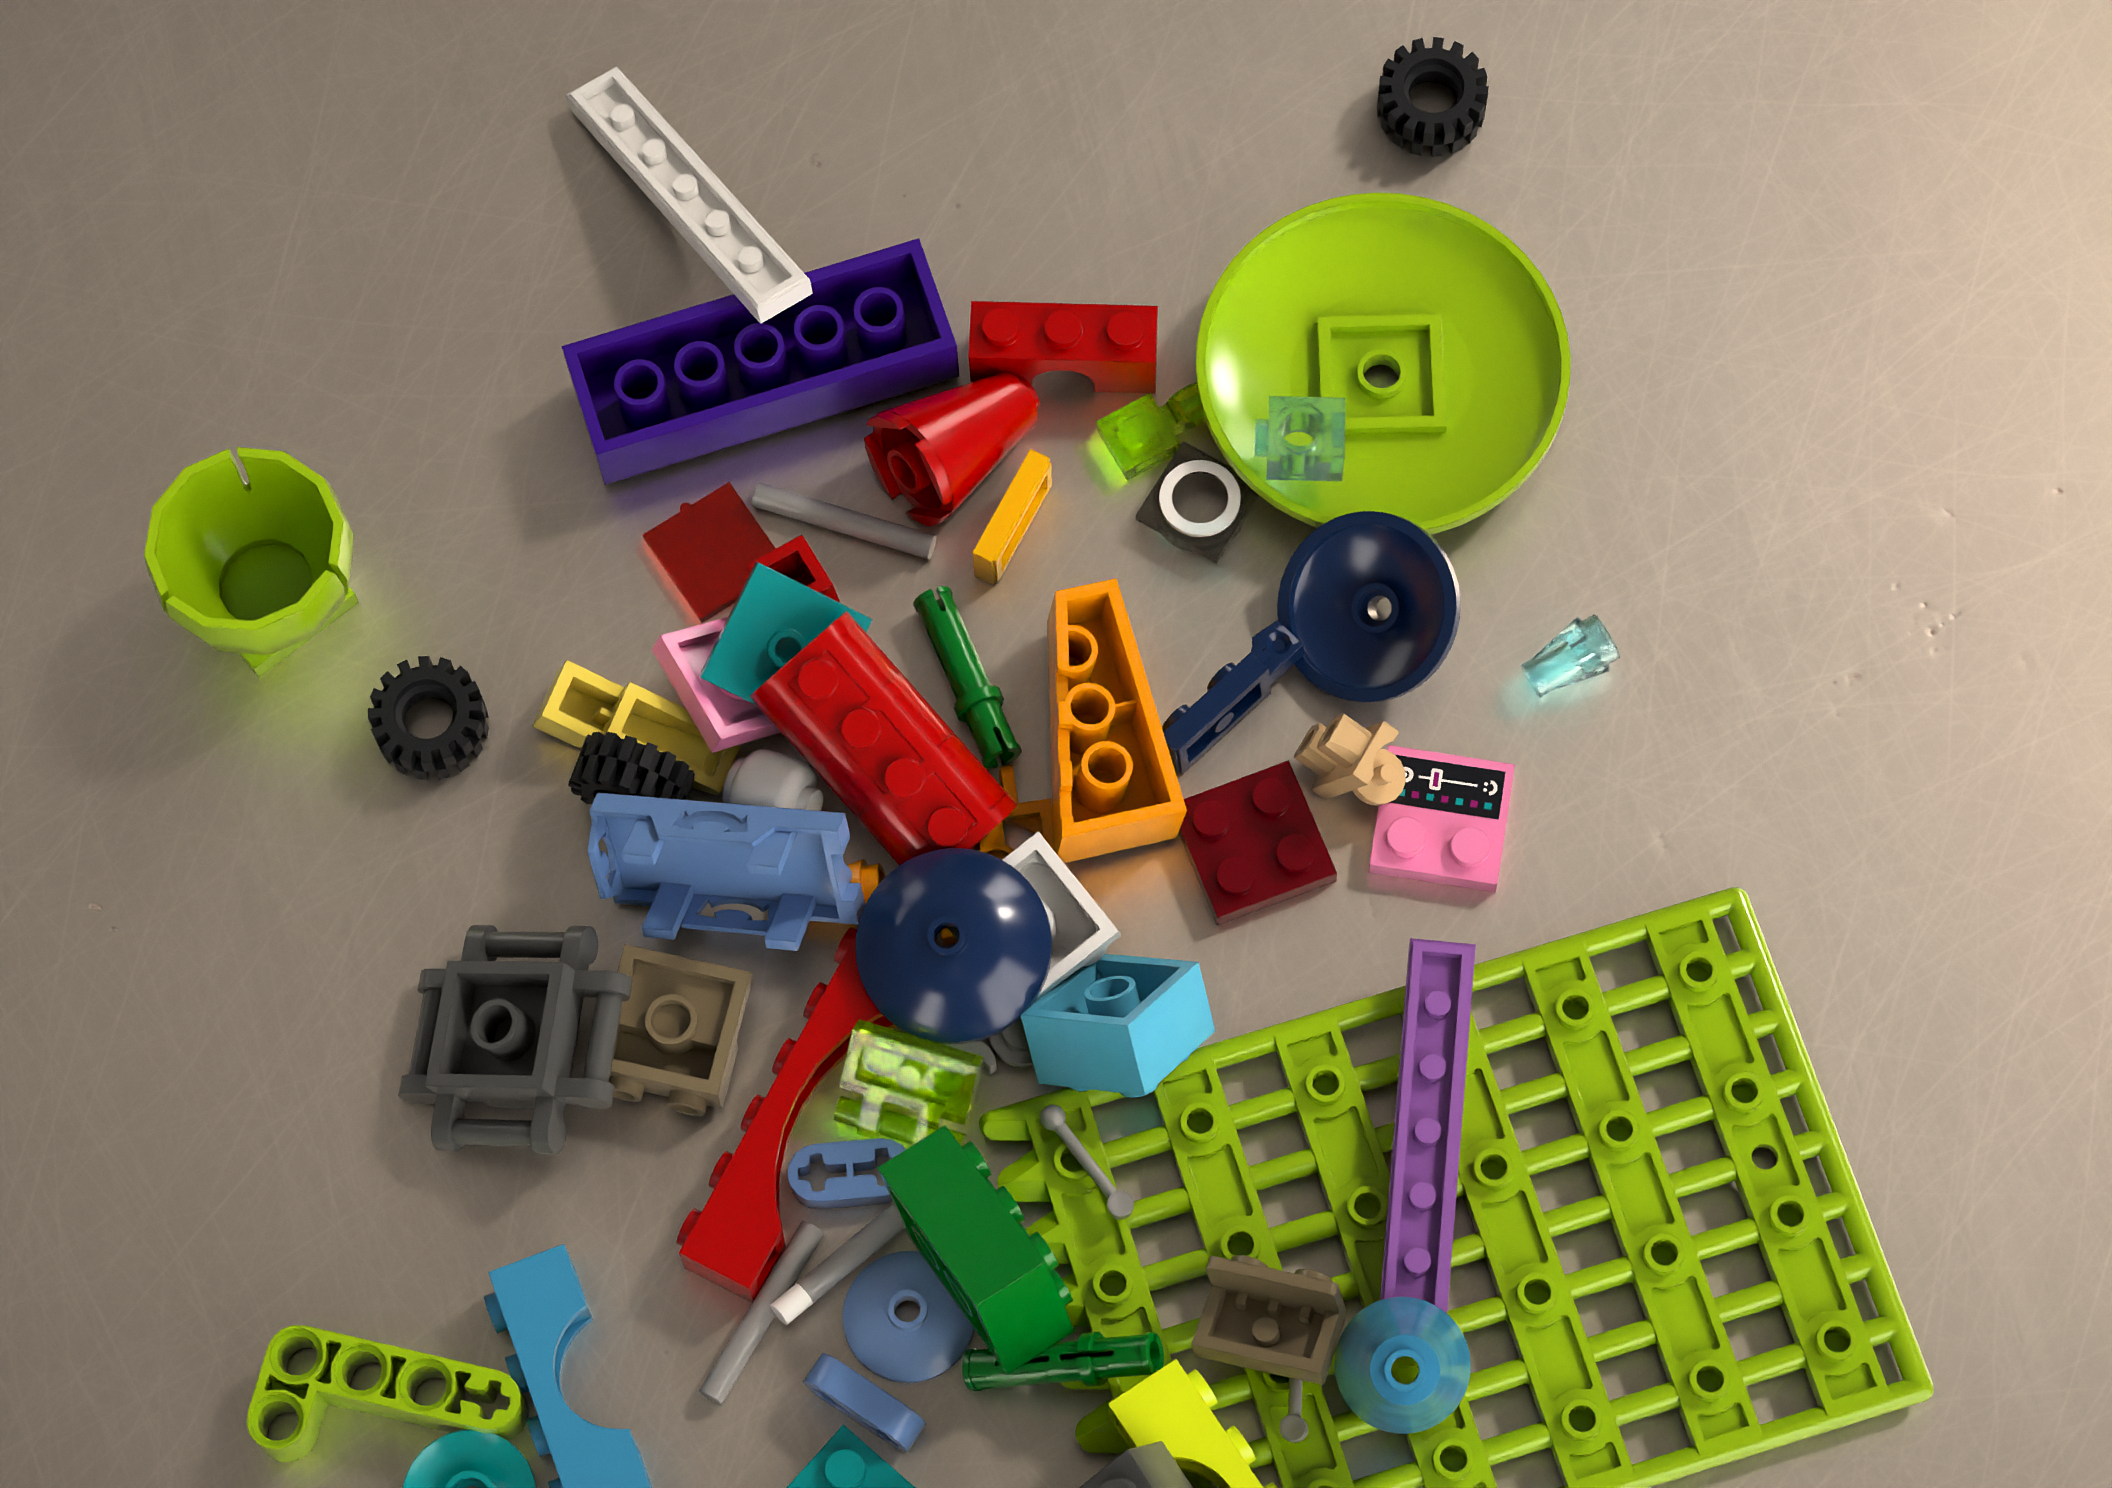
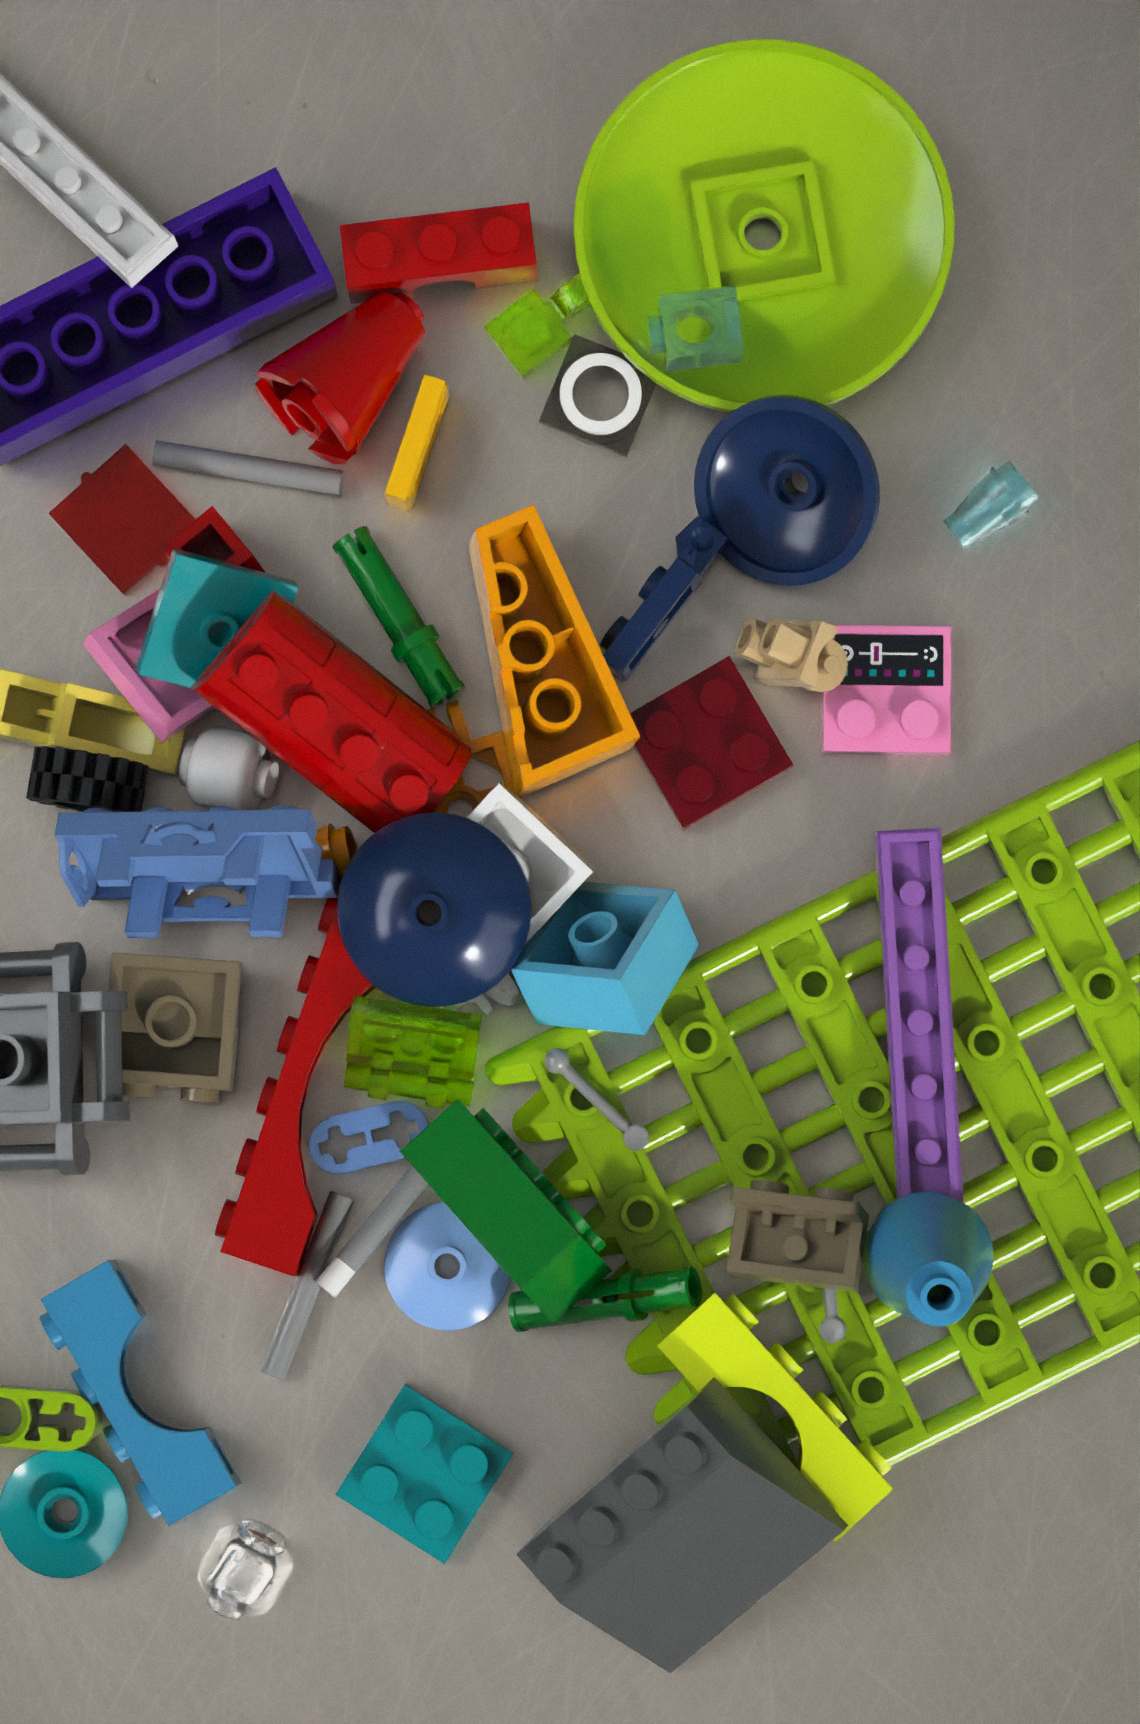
camera: 10 degrees left, 15 degrees up
medium blue beam [802,1353,926,1453] -> none

